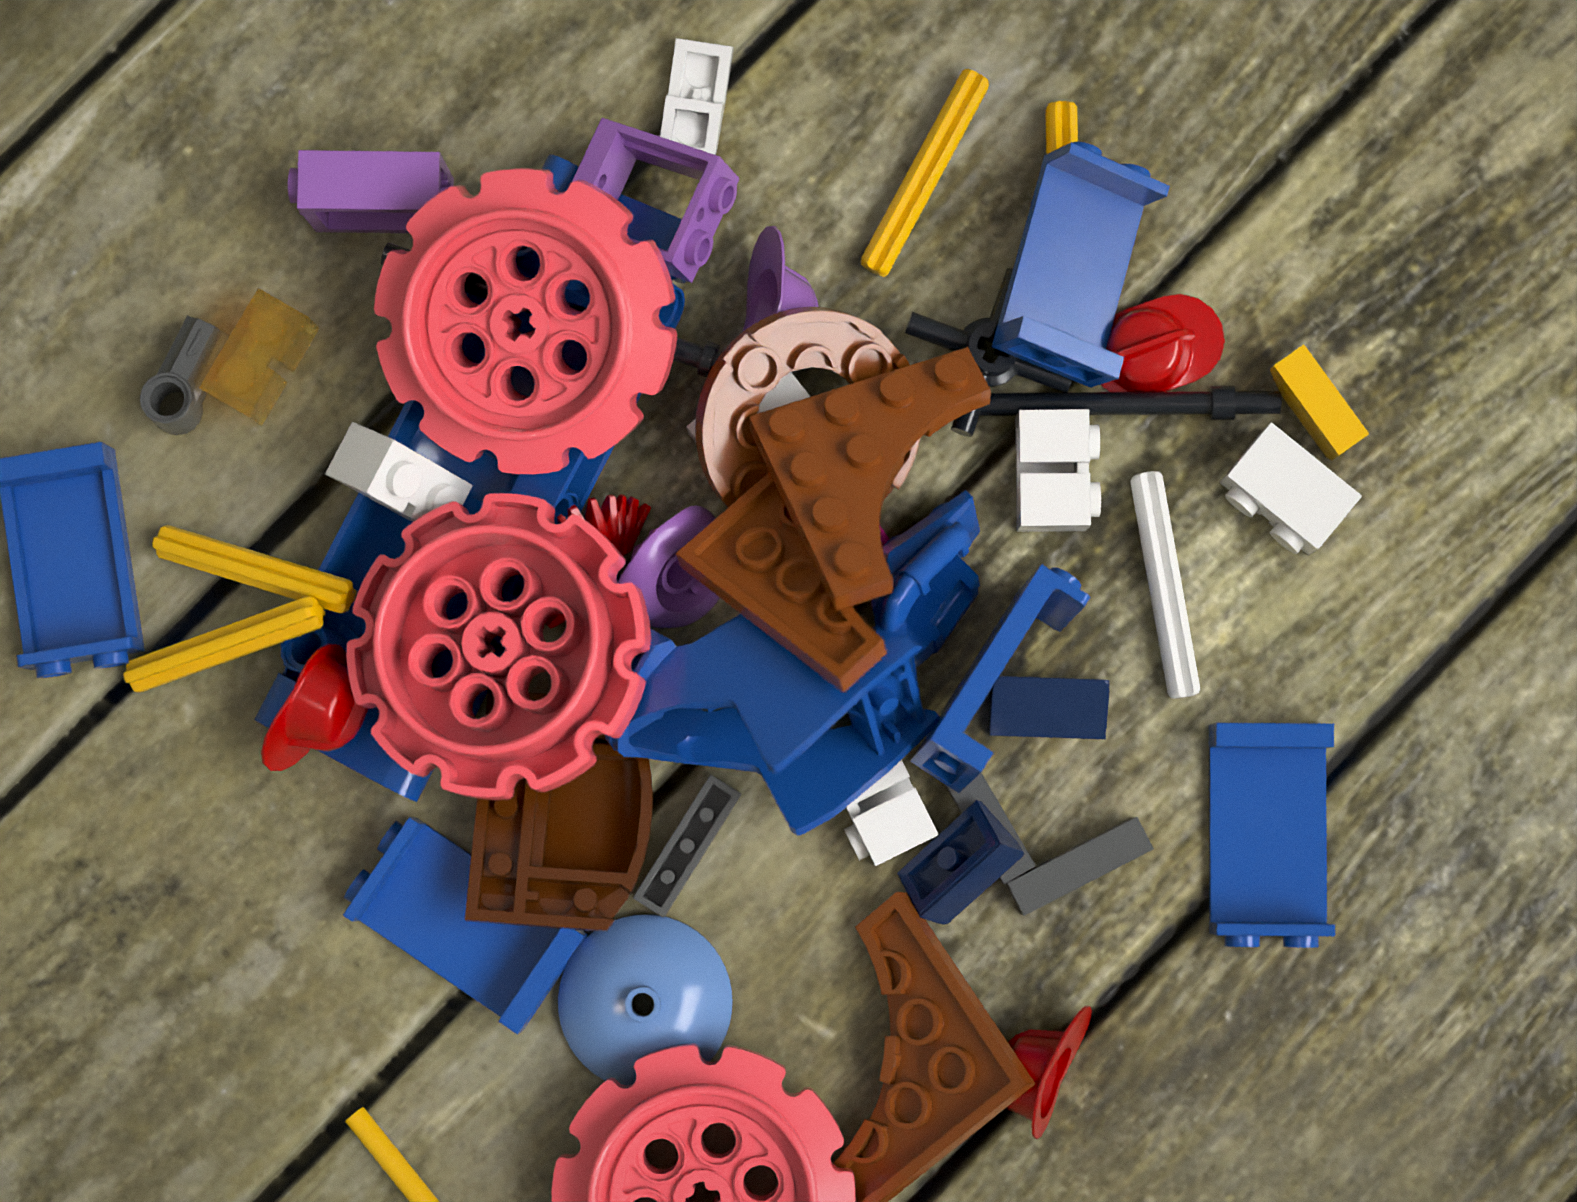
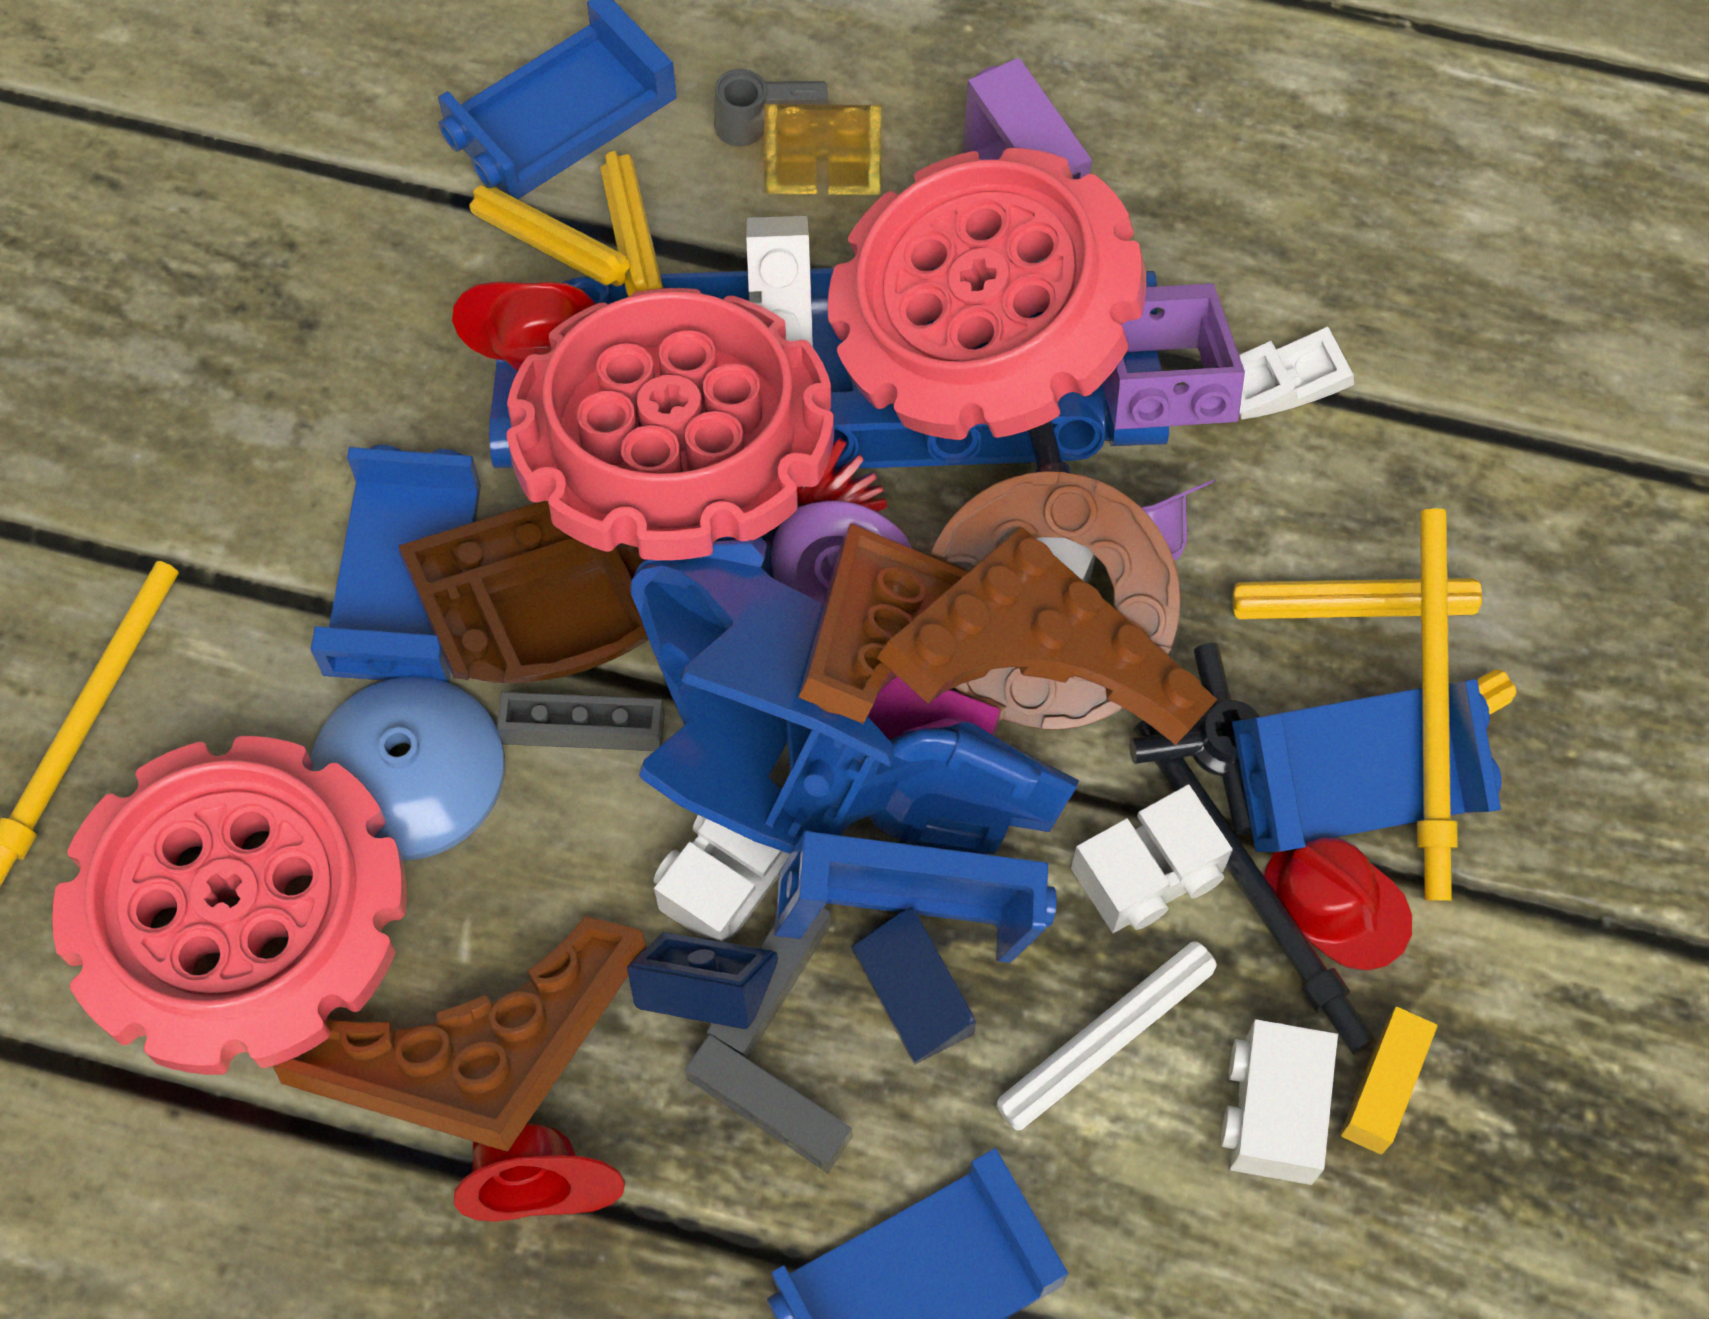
camera: 55 degrees right, 20 degrees down
none -> yellow bar [1417,508,1458,901]

